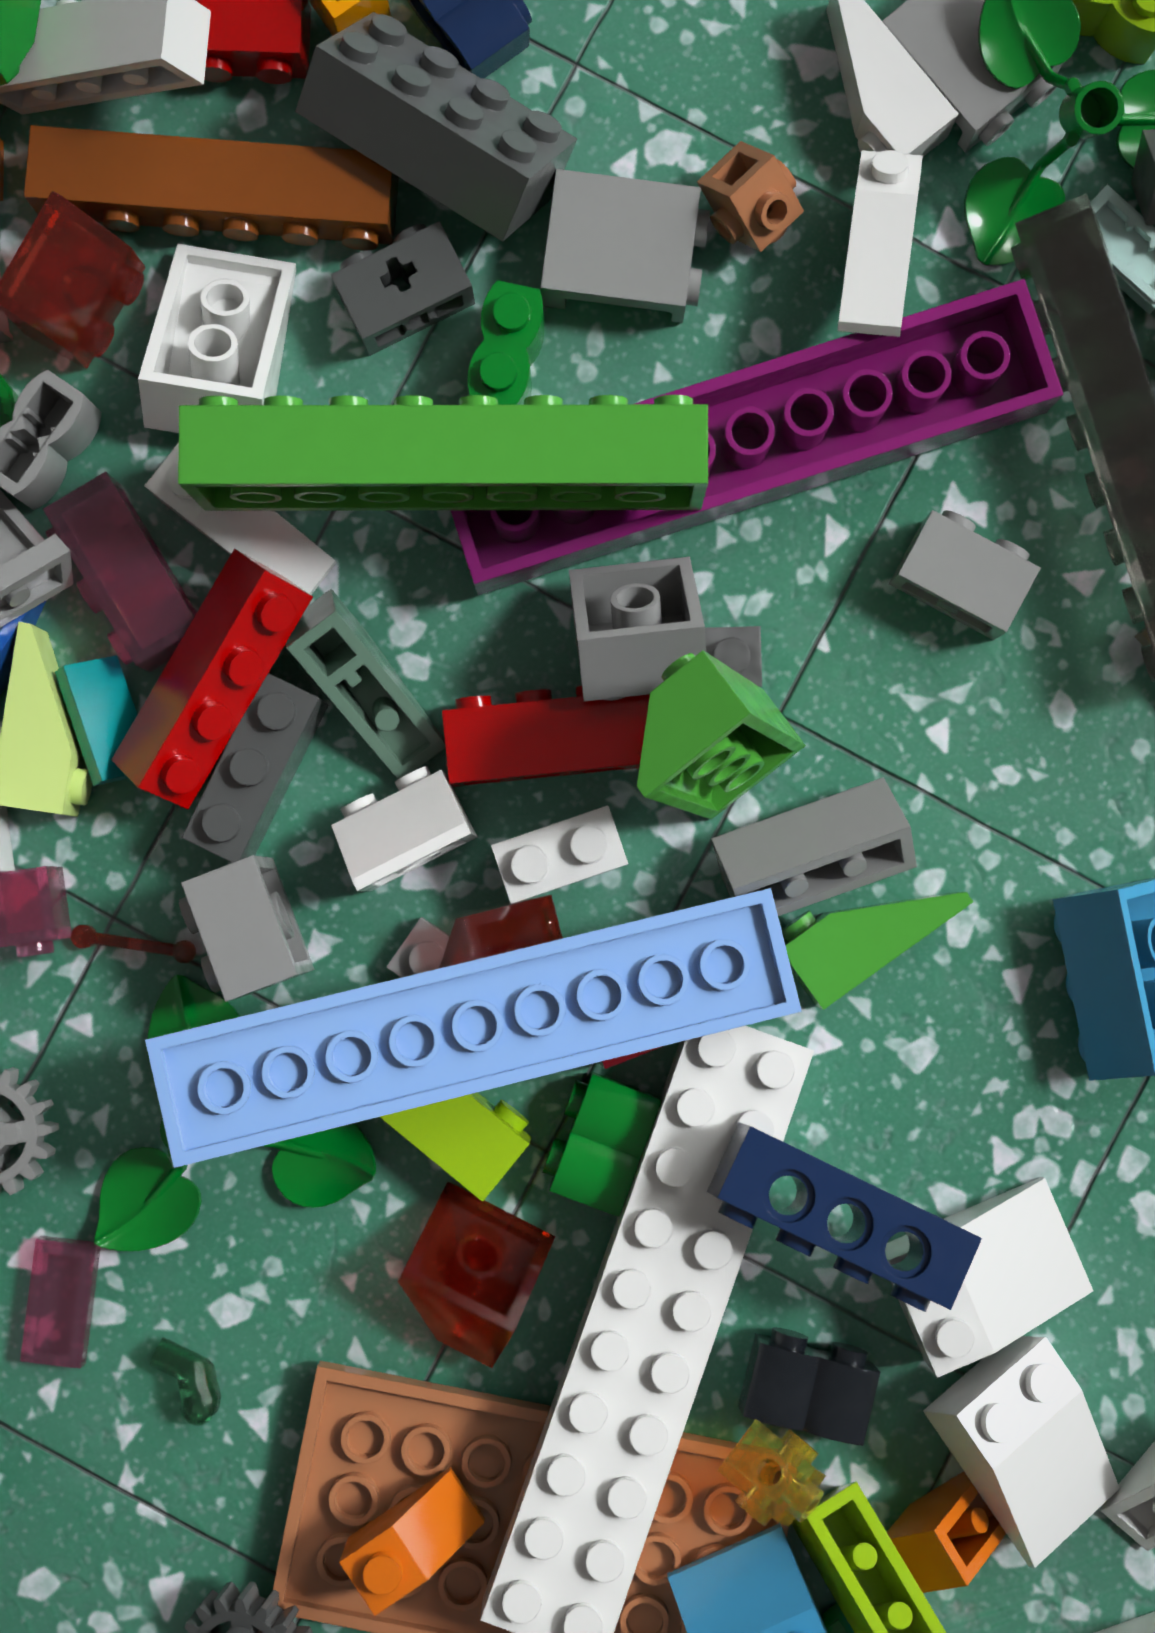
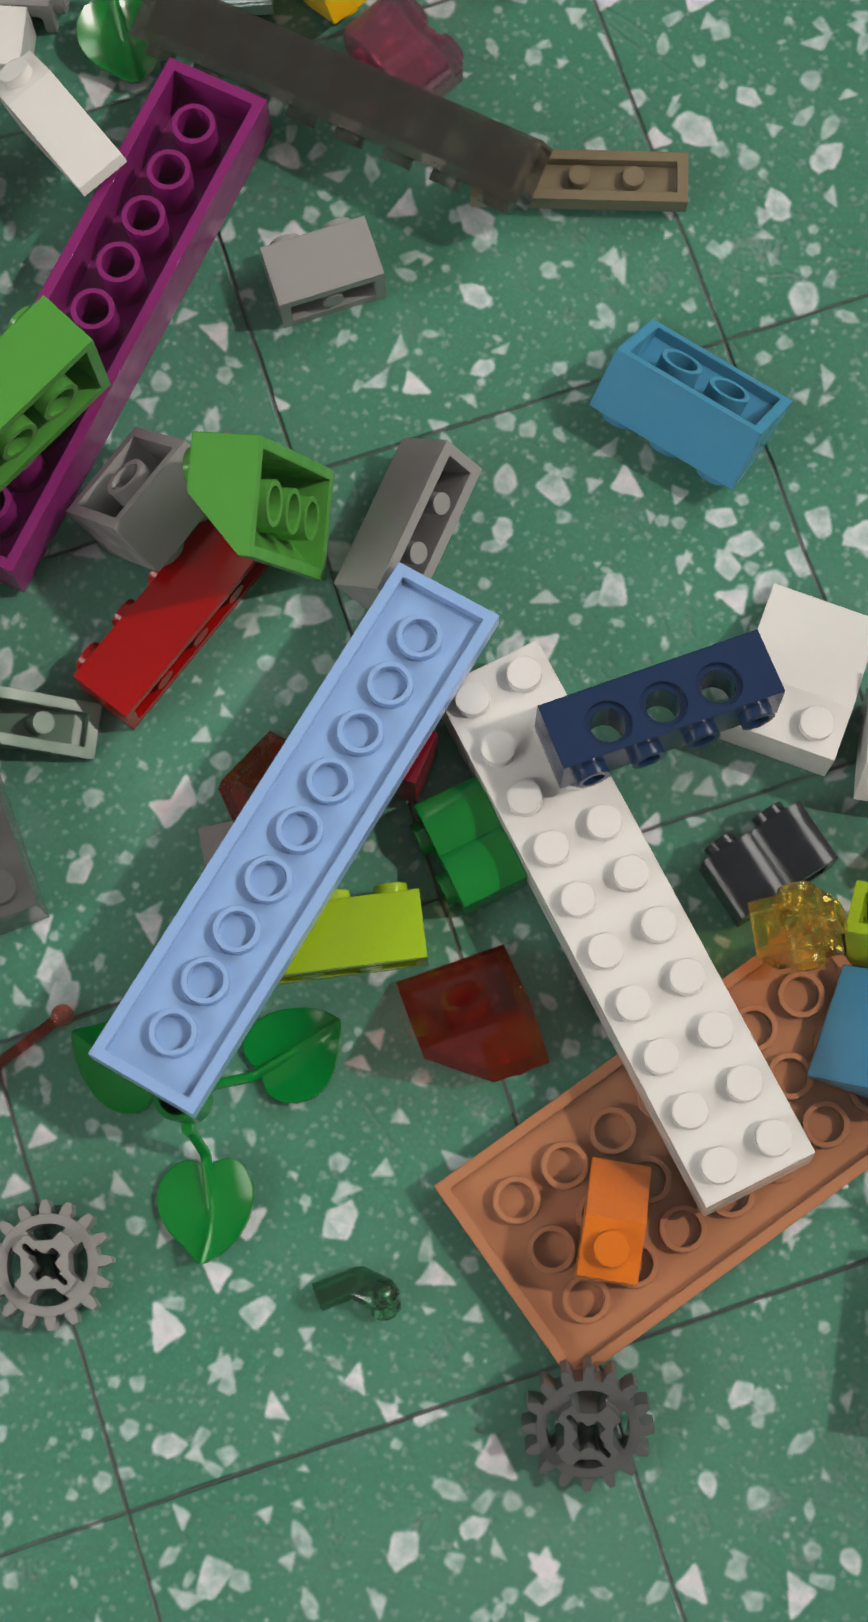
camera: 45 degrees left, 10 degrees down
clear pink tile [20,1235,101,1369] -> none
light grey brick [179,855,315,1002] -> none
white slope [331,766,478,891] -> none
white brick [491,806,628,904] -> none
bright green slope [781,892,974,1010] -> none

